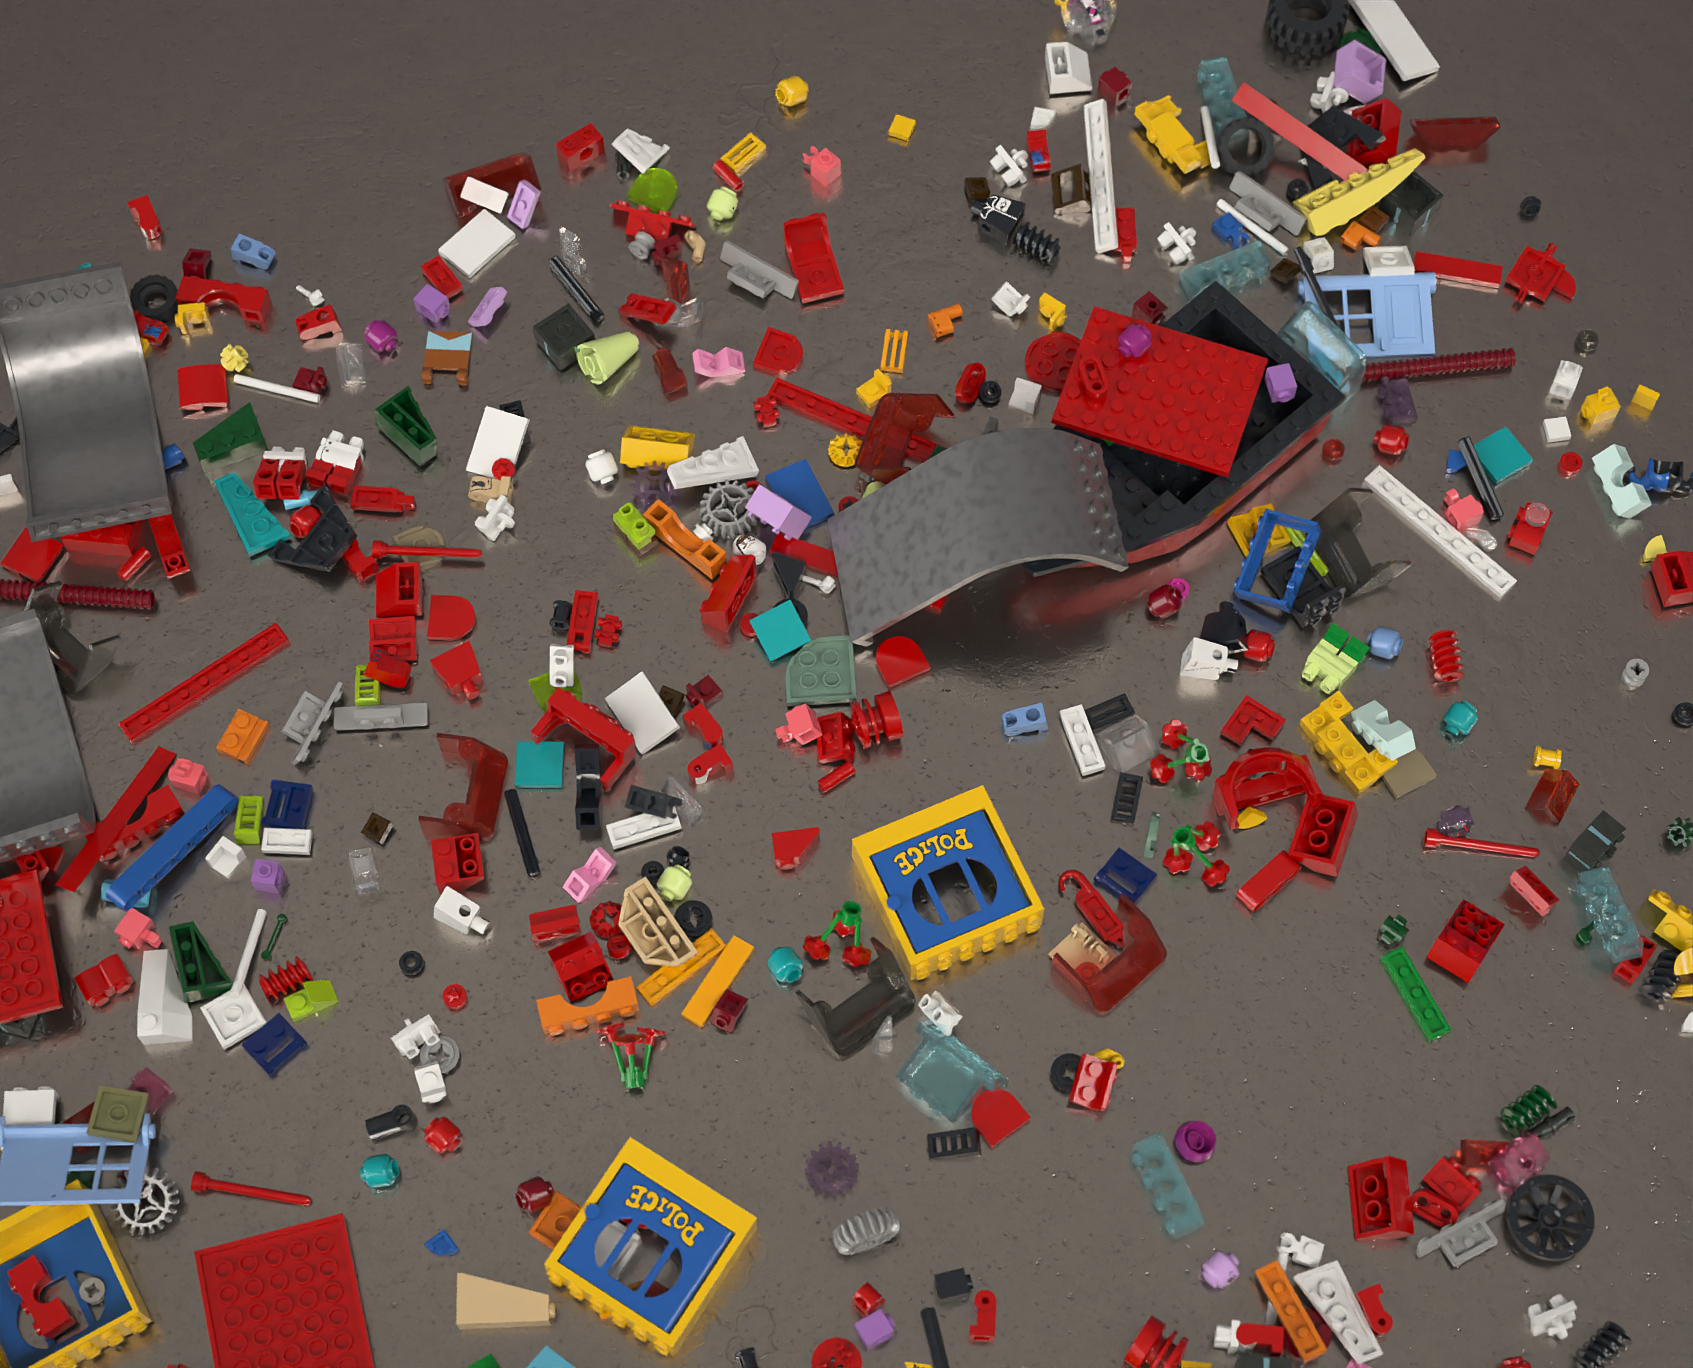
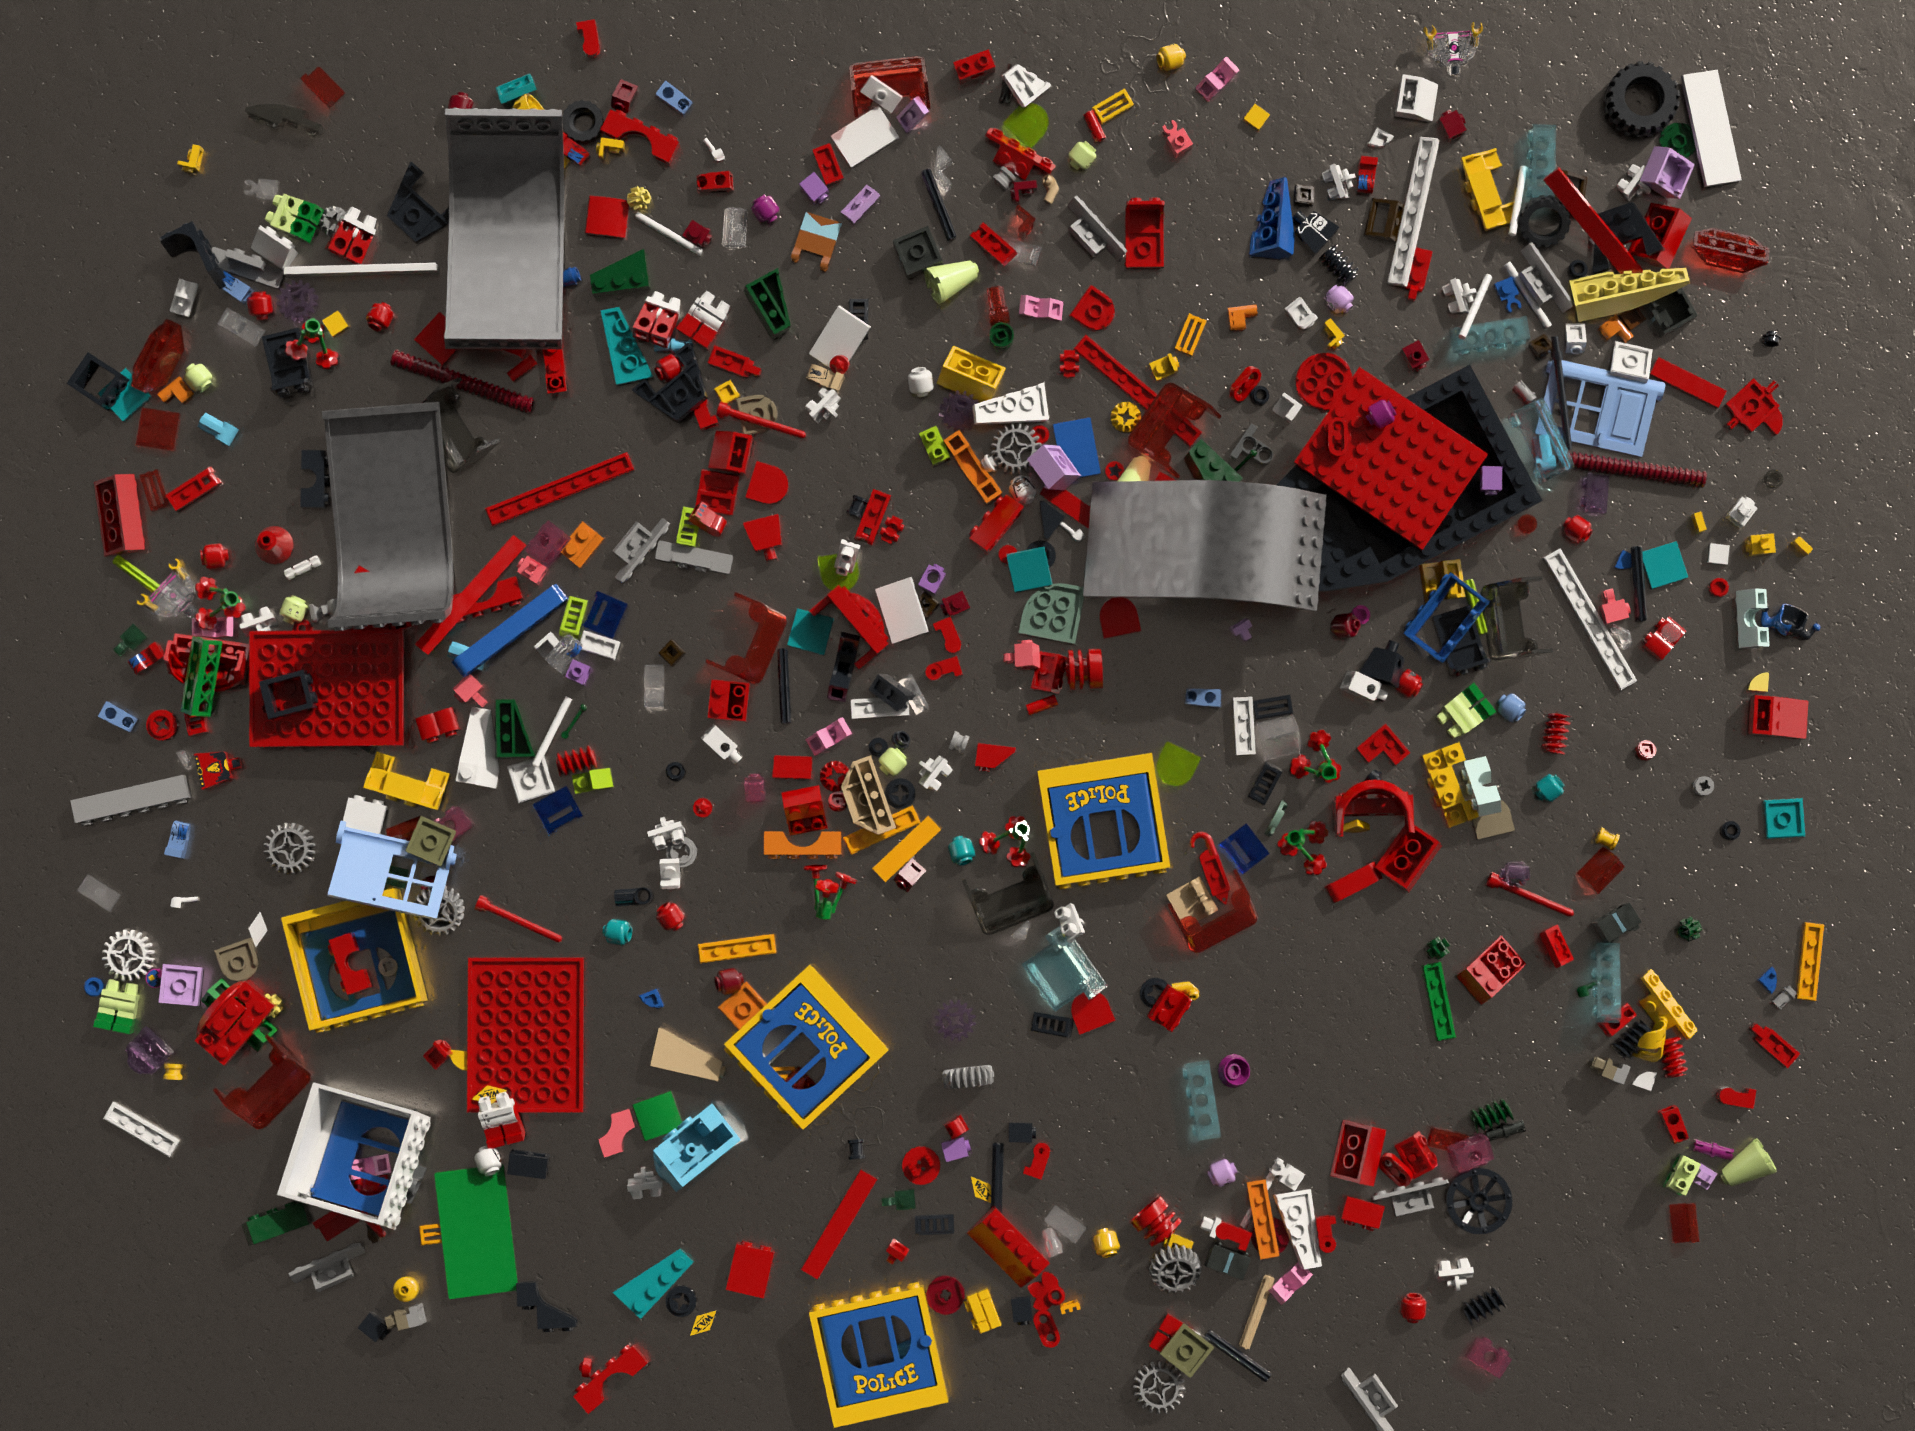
camera: 15 degrees right, 20 degrees up
none -> yellow bracket [363,752,450,810]
none -> clear pink brick [525,520,571,568]
none -> clear leg [545,634,583,674]
none -> light orange tile [697,934,776,963]
none -> yellow tile [714,379,740,403]
none -> clear pink brick [744,773,767,803]
none -> medium lavender brick [918,564,946,595]
none -> white hips [918,755,953,792]
none -> light grey wheel [949,731,970,754]
none -> dark green wheel [989,322,1014,351]
none -> clear neon green tile [1157,741,1202,786]
none -> bright pink slope [1195,57,1240,101]
none -> lavender tile [1230,618,1252,641]
none -> blue wedge [1249,177,1295,259]
none -> lavender head [1325,285,1354,314]
none -> red brick [1340,1195,1385,1231]
none -> white bar [1458,274,1492,339]
none -> light grey pin [1513,380,1537,405]
none -> dark tan hips [1590,1057,1631,1085]
none -> tile [1636,740,1656,761]
none -> yellow tile [1691,512,1707,534]

